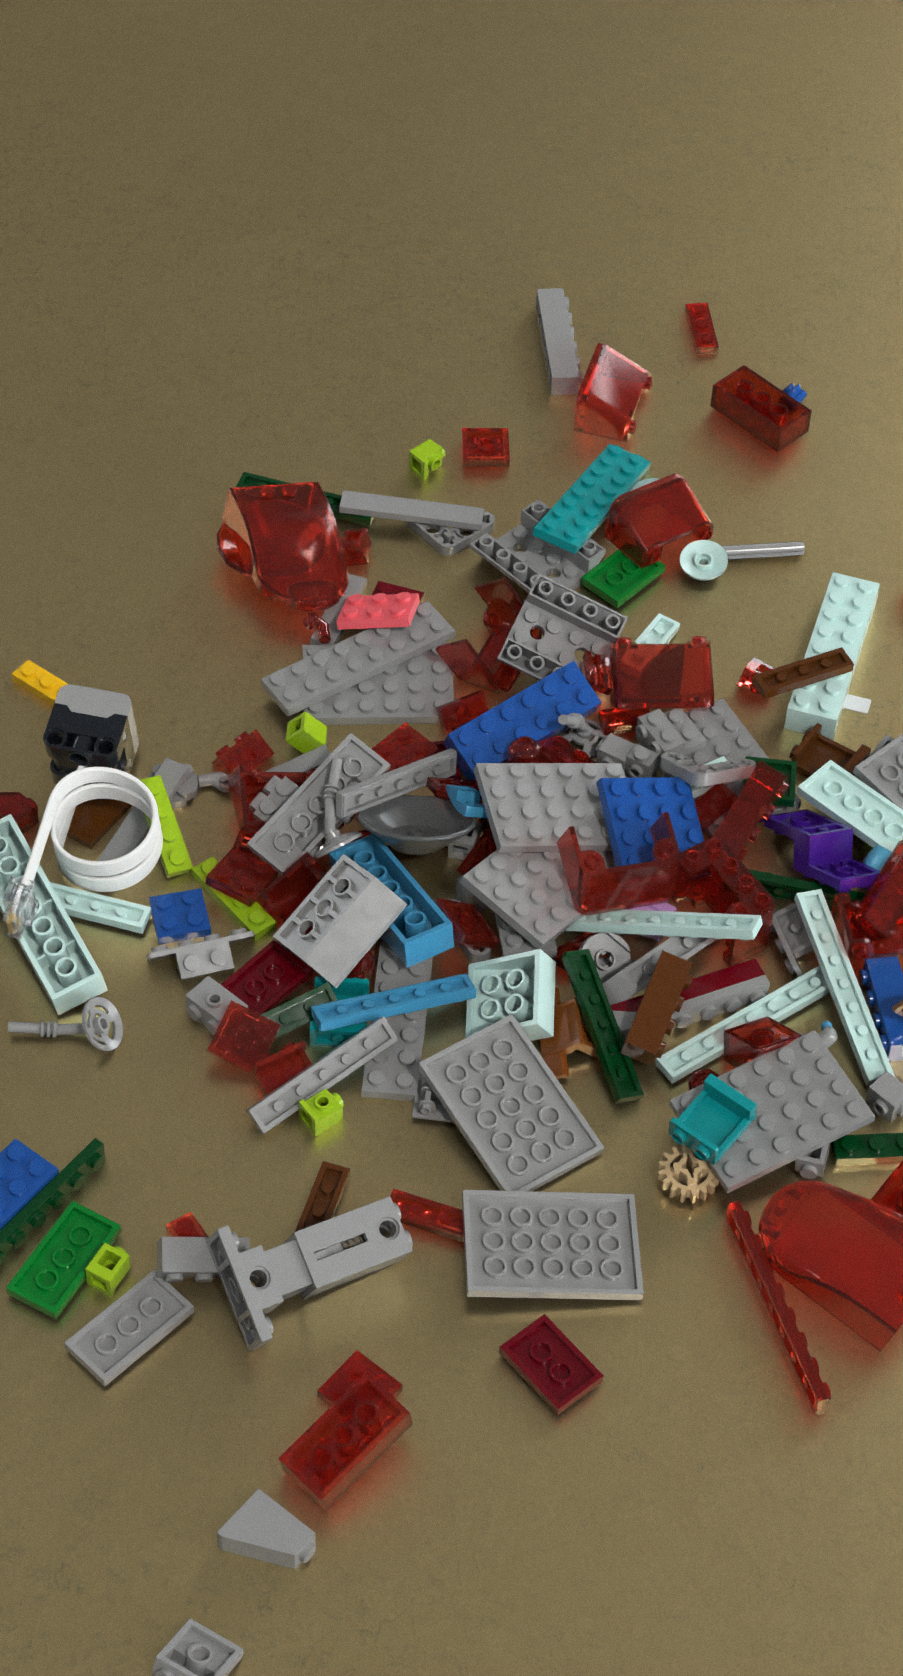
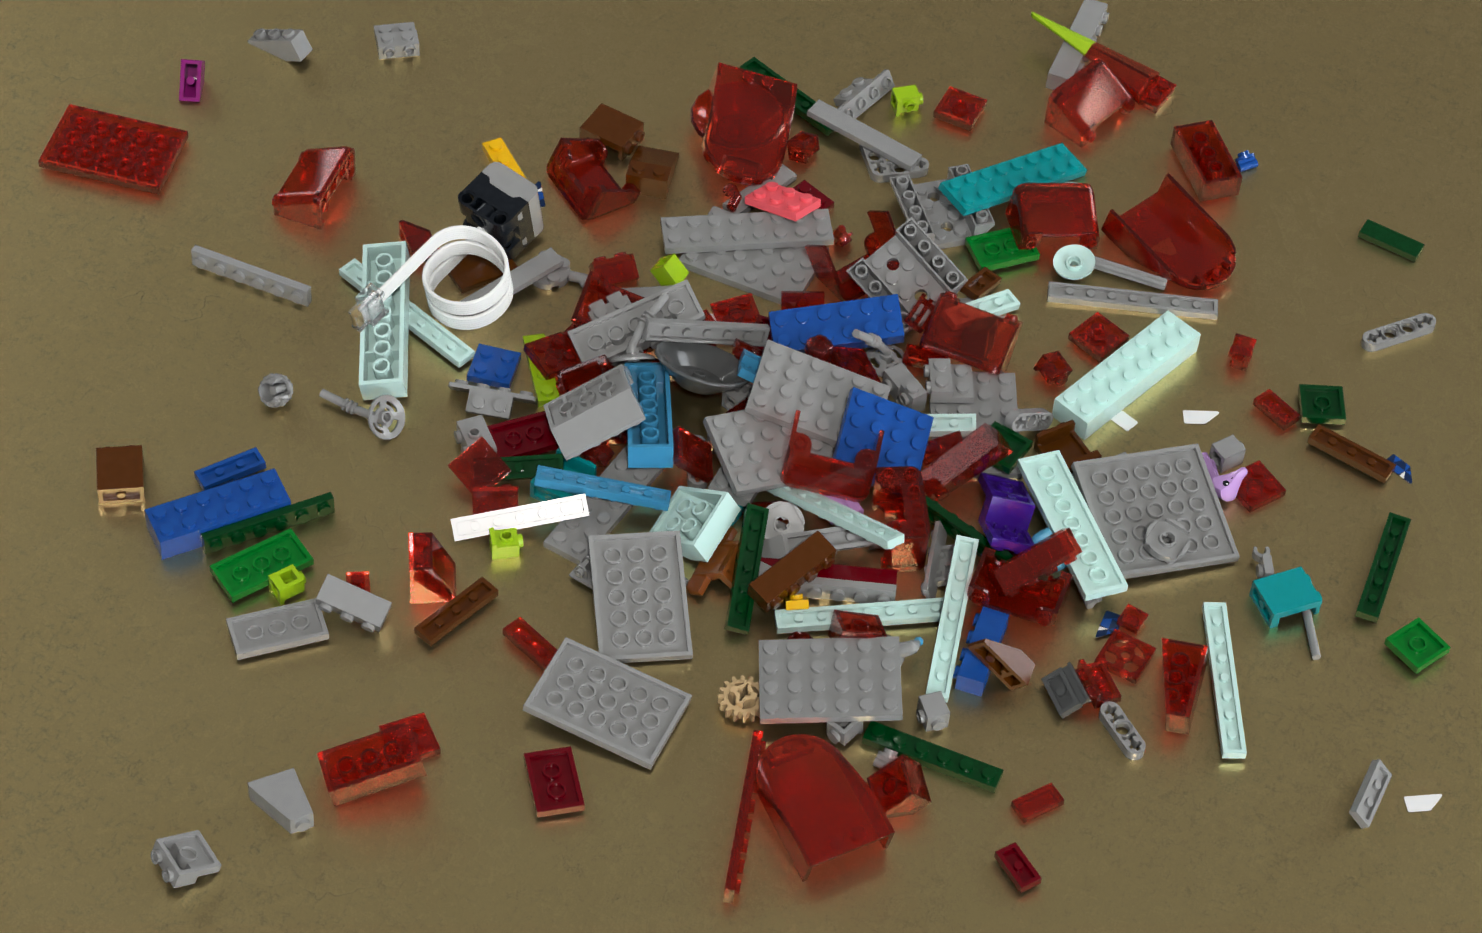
camera: 25 degrees right, 0 degrees up
lime plate [140,775,193,878] -> none
light grey brick [206,1196,413,1352] -> none
light grey beam [661,752,756,787] -> none
teal panel [669,1073,757,1166] -> none
clear red plate [685,303,719,354] -> none
reddish brown plate [752,647,854,699] -> none
none -> clear red slope [409,532,456,604]
none -> clear red windscreen [547,138,641,220]
none -> reddish brown panel [579,103,645,161]
none -> reddish brown slope [625,146,679,199]
none -> yellow plate [784,593,809,610]
none -> light grey bracket [833,69,895,119]
none -> clear red plate [833,225,853,247]
none -> light grey plate [873,748,901,774]
none -> reddish brown plate [960,267,1002,300]
none -> light grey beam [1004,408,1053,432]
none -> clear red plate [1031,12,1177,114]
none -> light grey tile [1047,281,1218,320]
none -> clear red plate [1068,312,1130,363]
none -> clear red windscreen [1101,173,1236,290]

